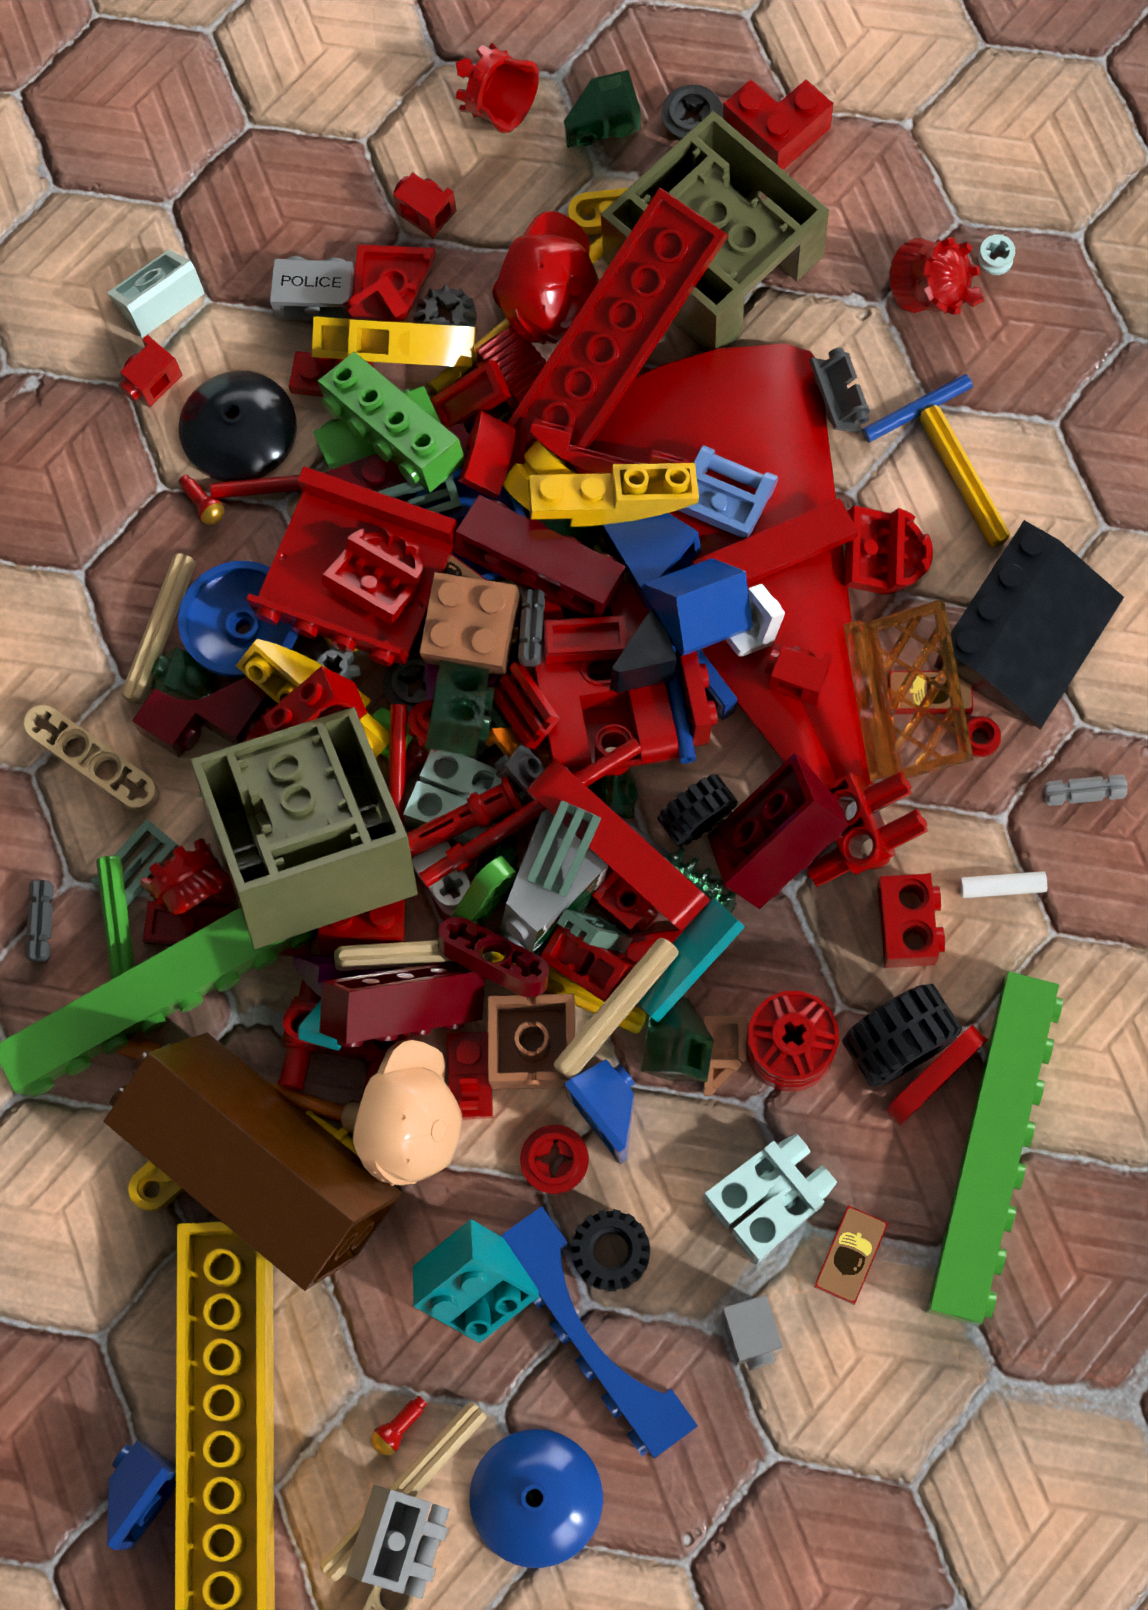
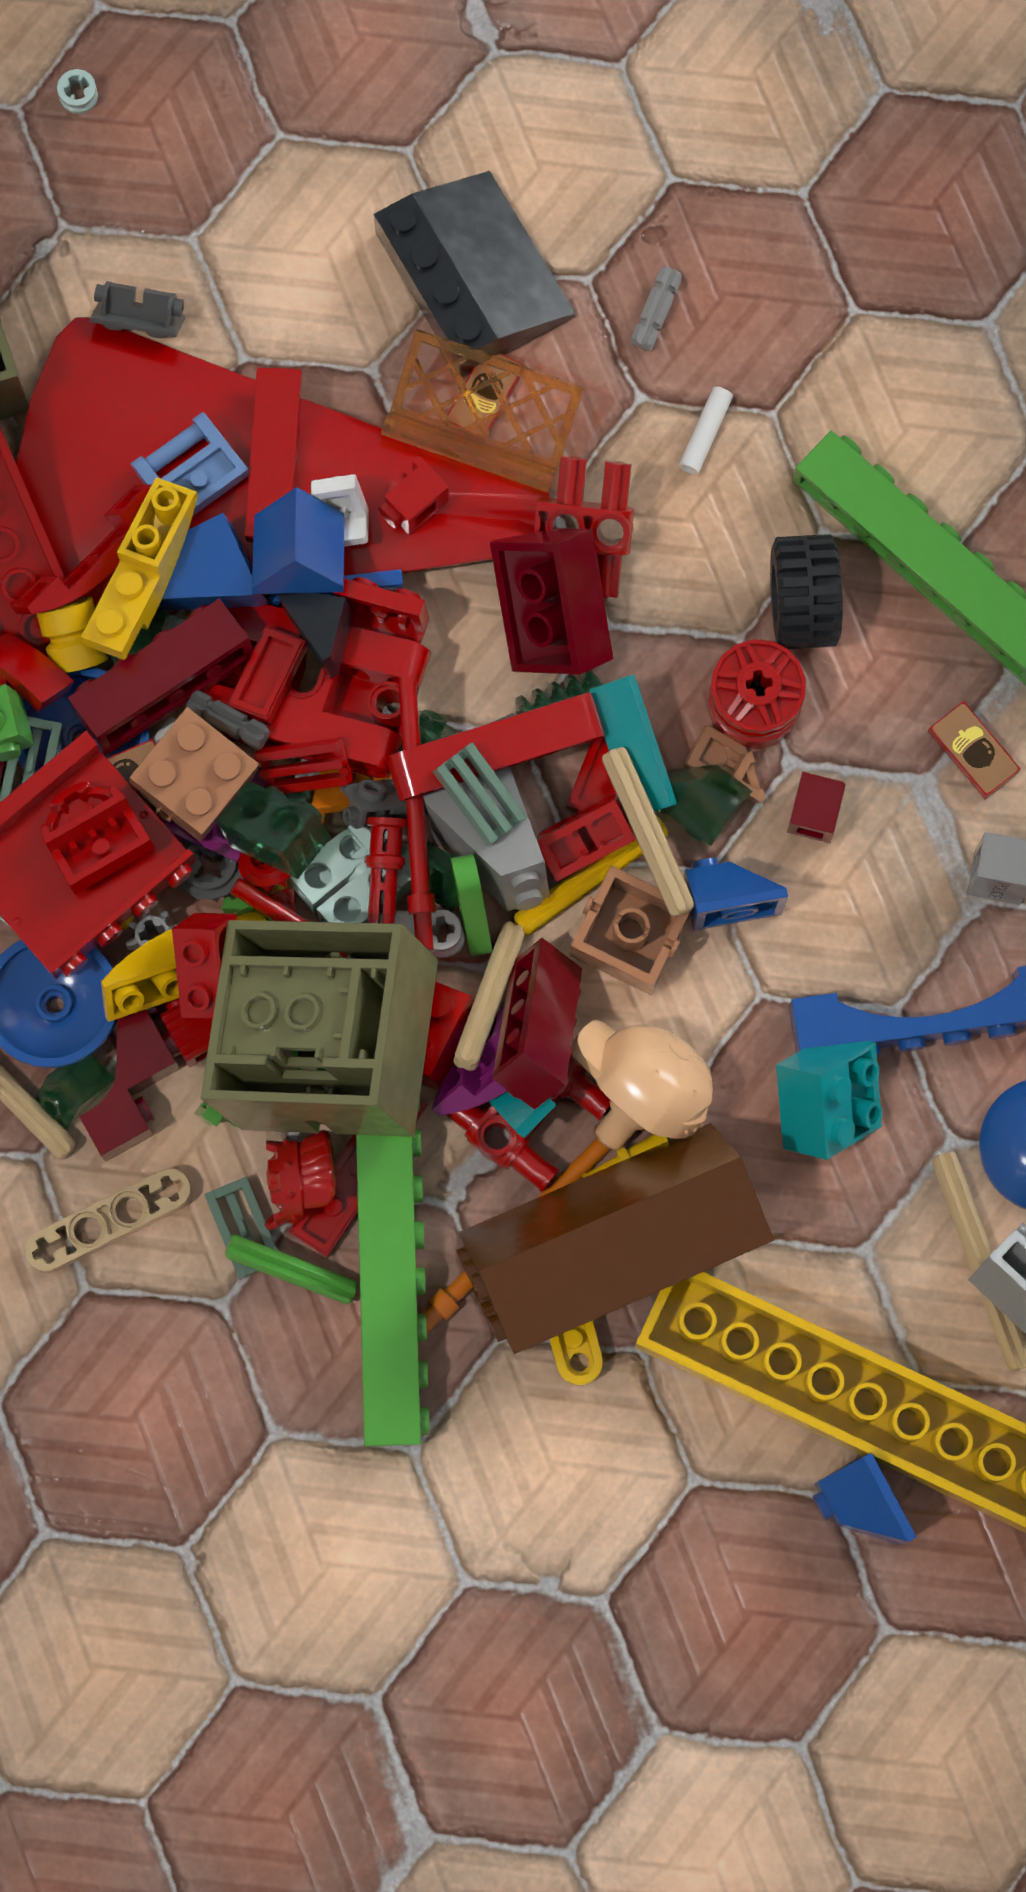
camera: 70 degrees left, 5 degrees up
dark grey axle [25,880,54,962] -> none
red piece [371,1395,428,1455] -> none
dark red beam [438,917,549,997] -> none
red plate [447,1031,494,1120] -> none
red gear [520,1125,589,1195] -> none
sand green tile [557,908,633,953] -> none
black tyre [571,1209,650,1292] -> none
red brick [592,871,659,935] -> none
black tyre [657,774,738,847] -> none
blue piece [665,645,696,764] -> none
light aqua hips [703,1133,837,1265] -> none
red slope [844,505,933,595] -> none
blue bar [862,374,973,443] -> none
red brick [877,873,945,968] -> none
red beam [884,1024,988,1126] -> none
red hair [889,237,984,315] -> none
yellow axle [920,405,1010,547] -> none
red plate [959,716,1001,757] -> none
none -> dark red panel [787,772,846,843]

